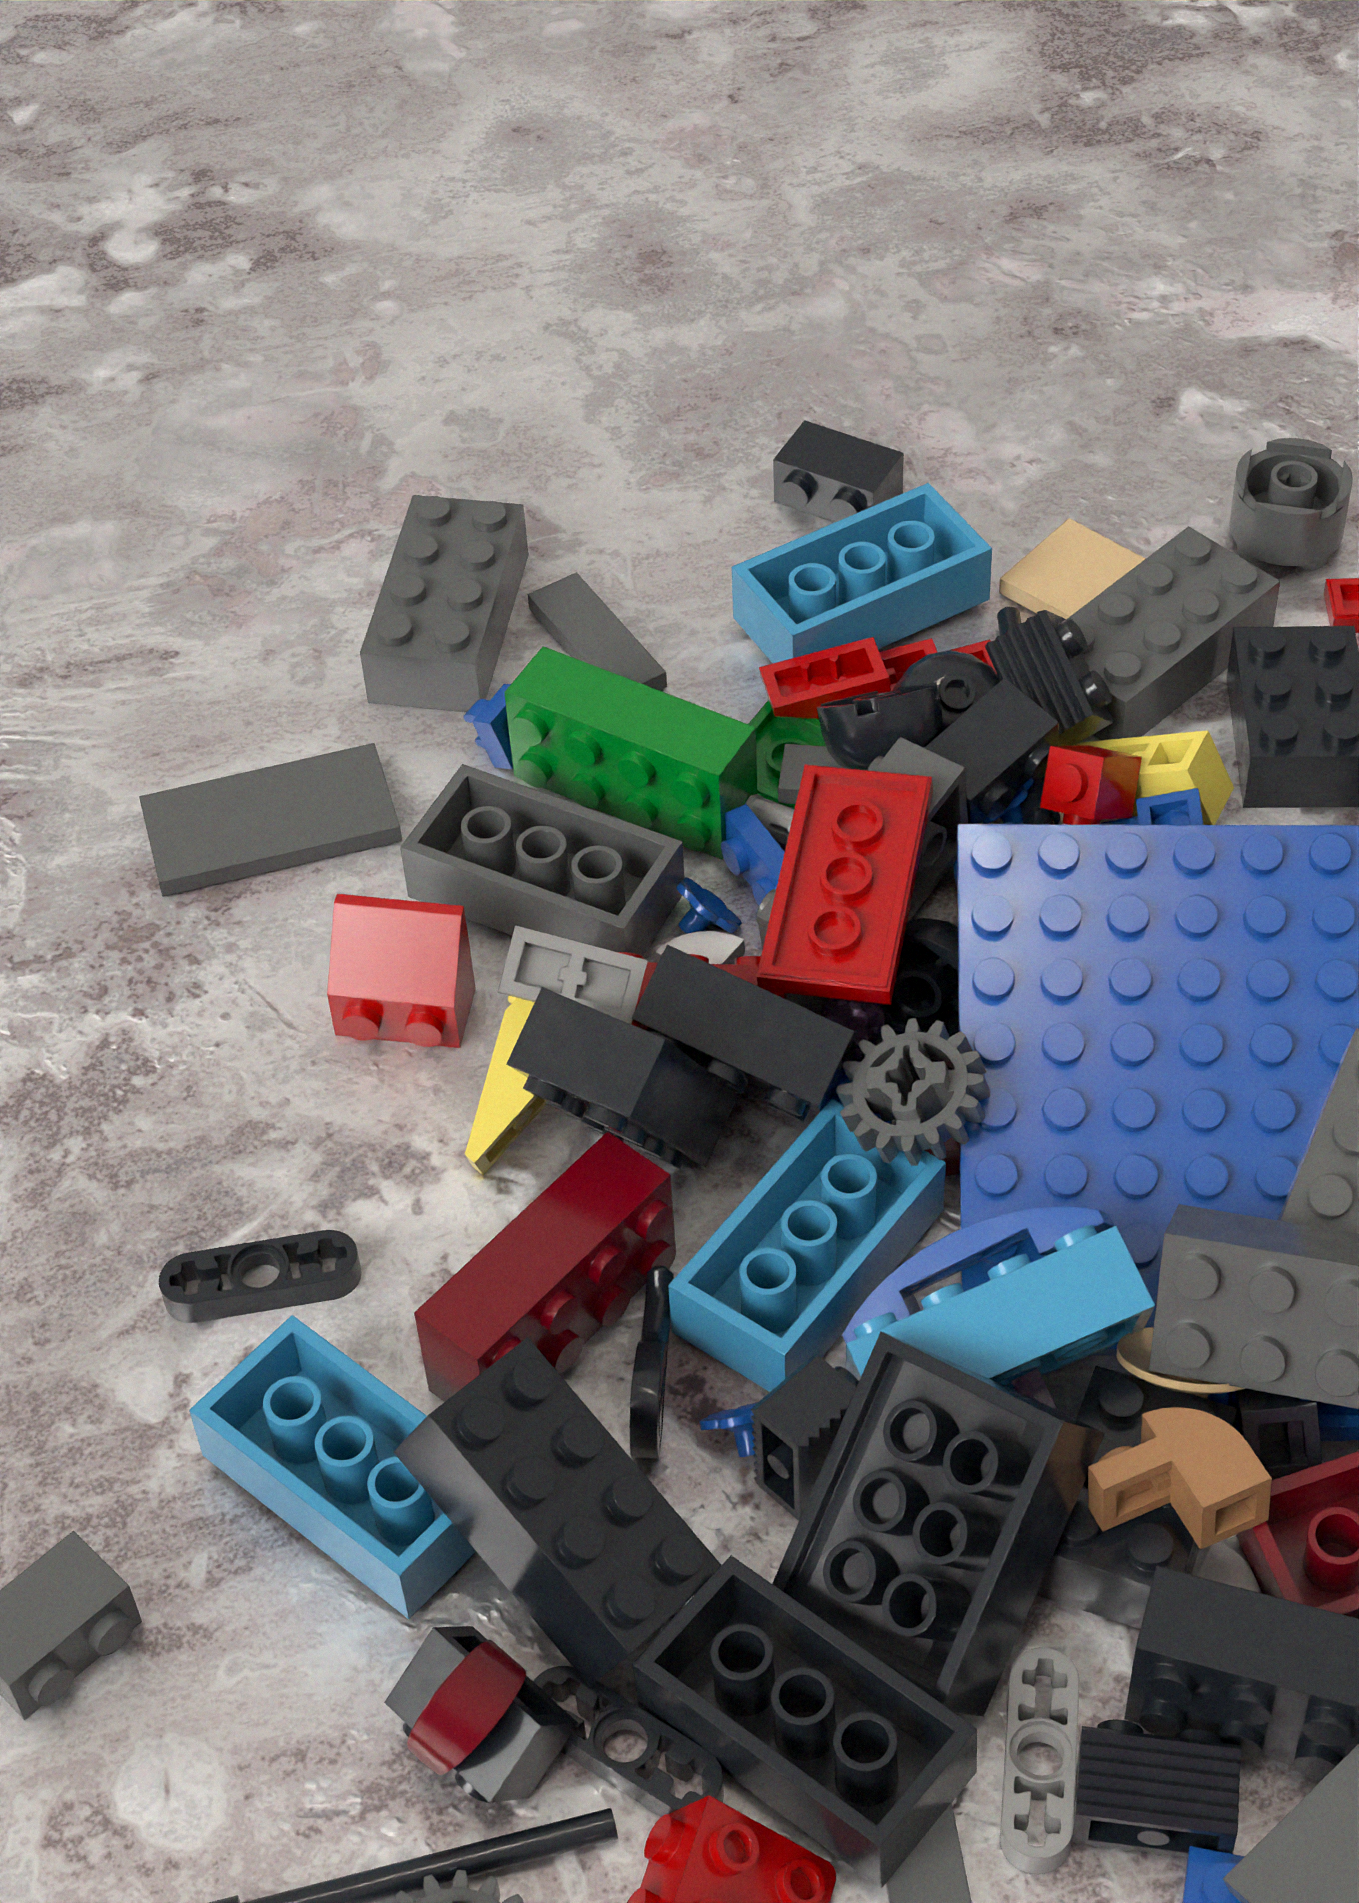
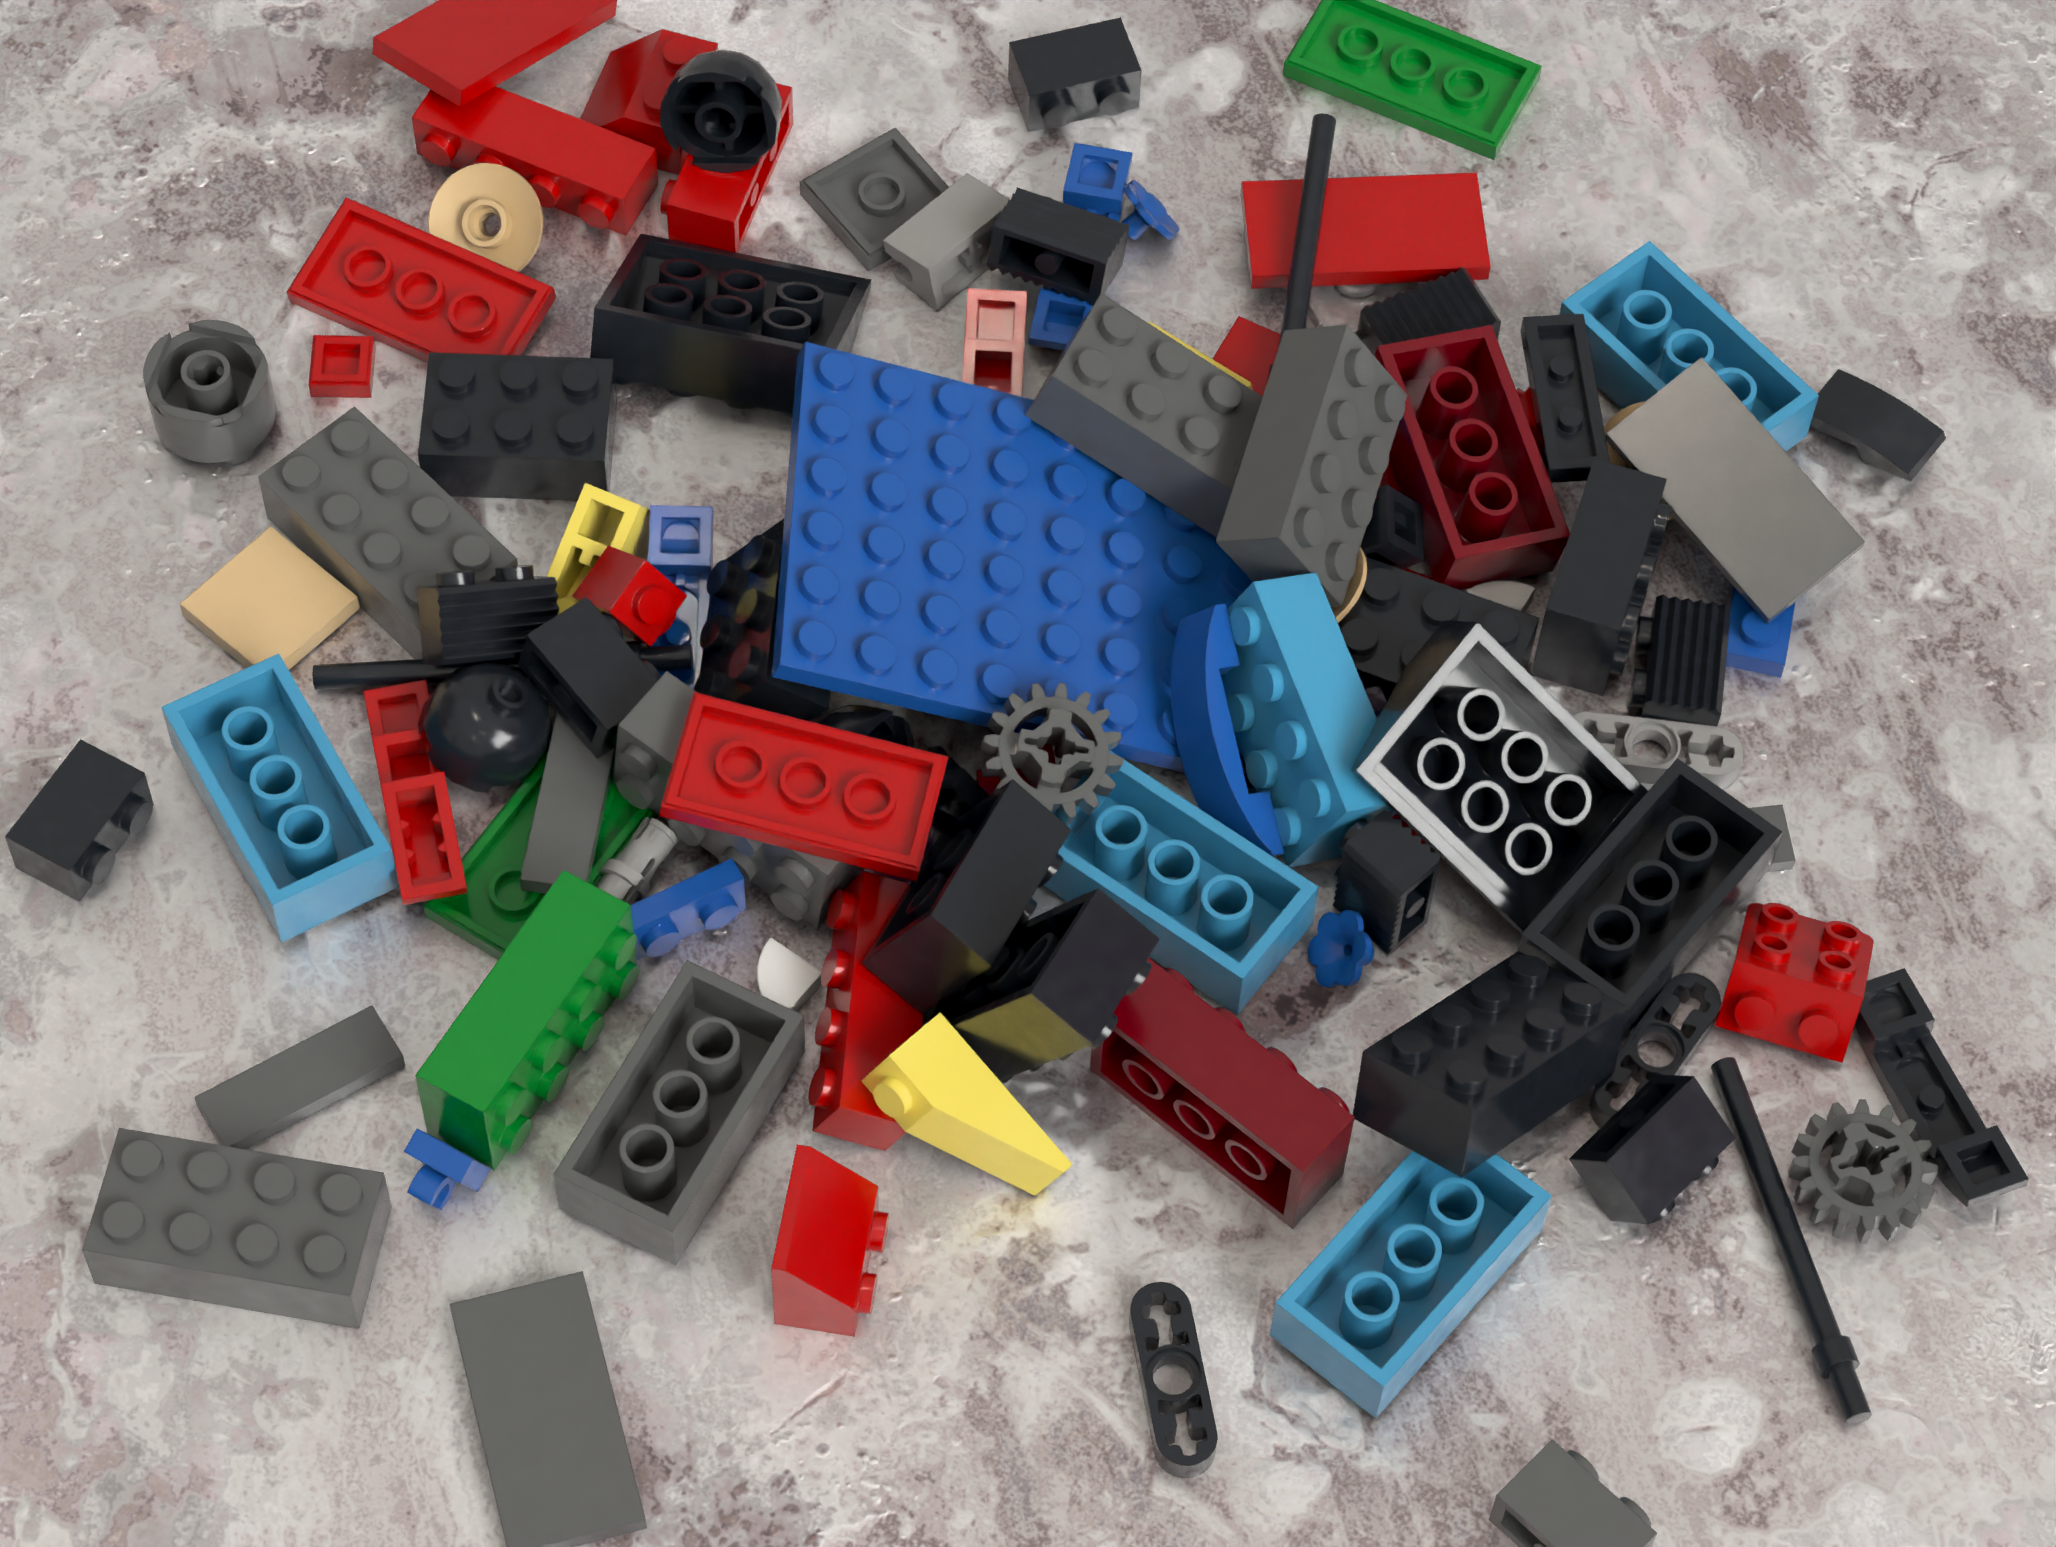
camera: 95 degrees left, 10 degrees up
dark red helmet [407,1640,526,1775] -> none
light grey hinge [497,925,648,1024] -> none
black piece [629,1266,674,1459] -> none
blue plant [676,877,742,934] -> none
black cylinder [817,683,942,770] -> none
medium nougat brick [1088,1407,1272,1550] -> none

